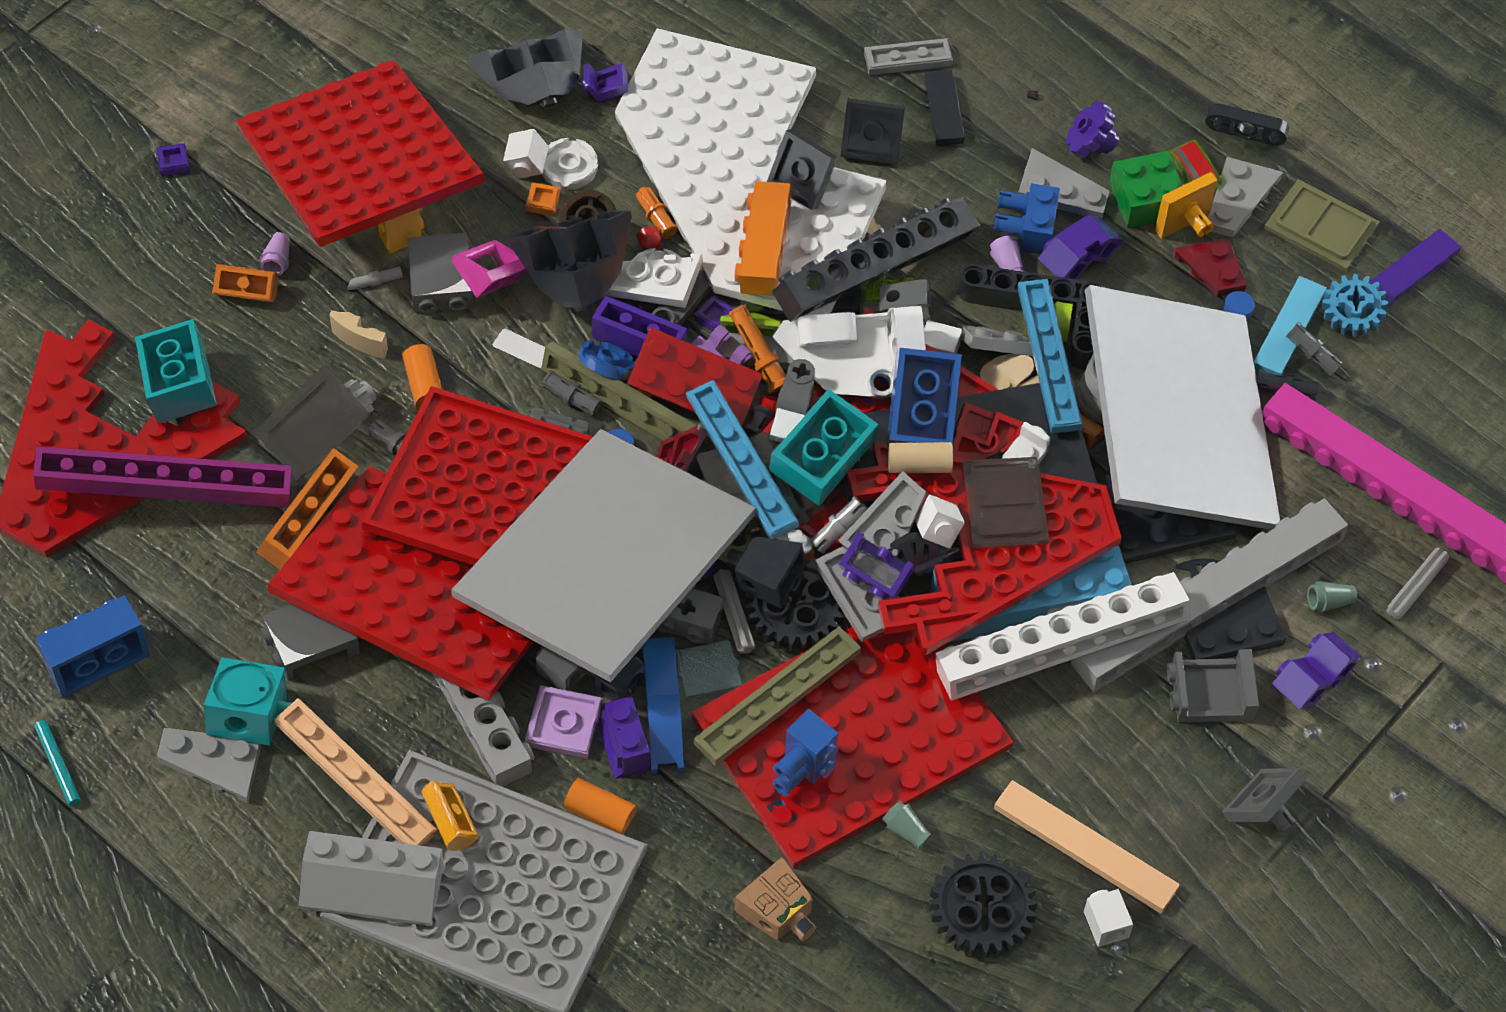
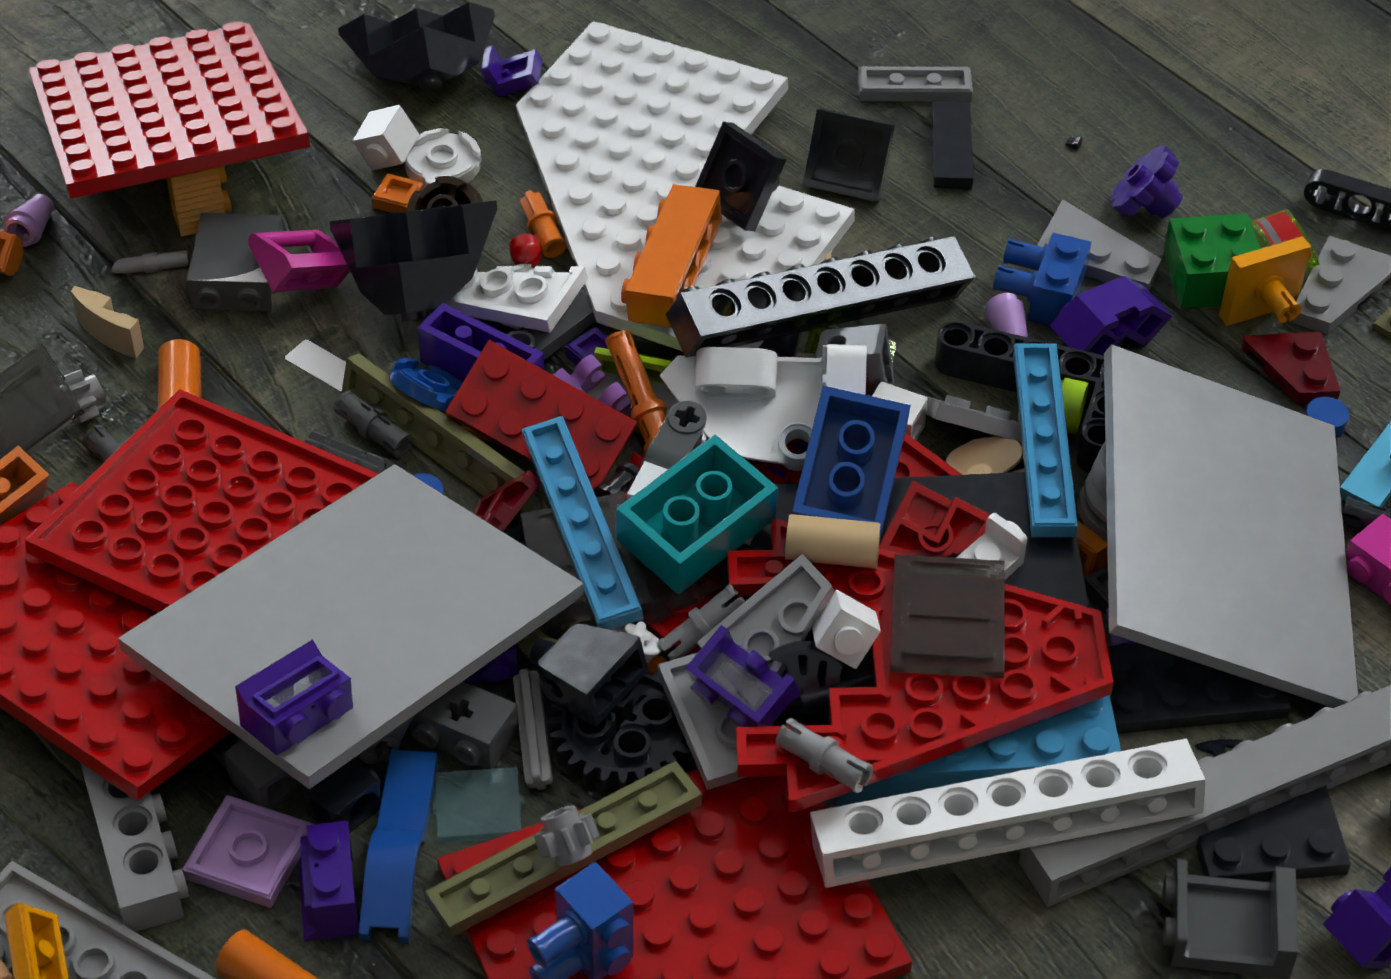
camera: 10 degrees right, 10 degrees down
none -> dark purple window [235,639,353,756]
none -> light grey gear [534,805,599,866]
none -> light grey pin [776,718,873,793]

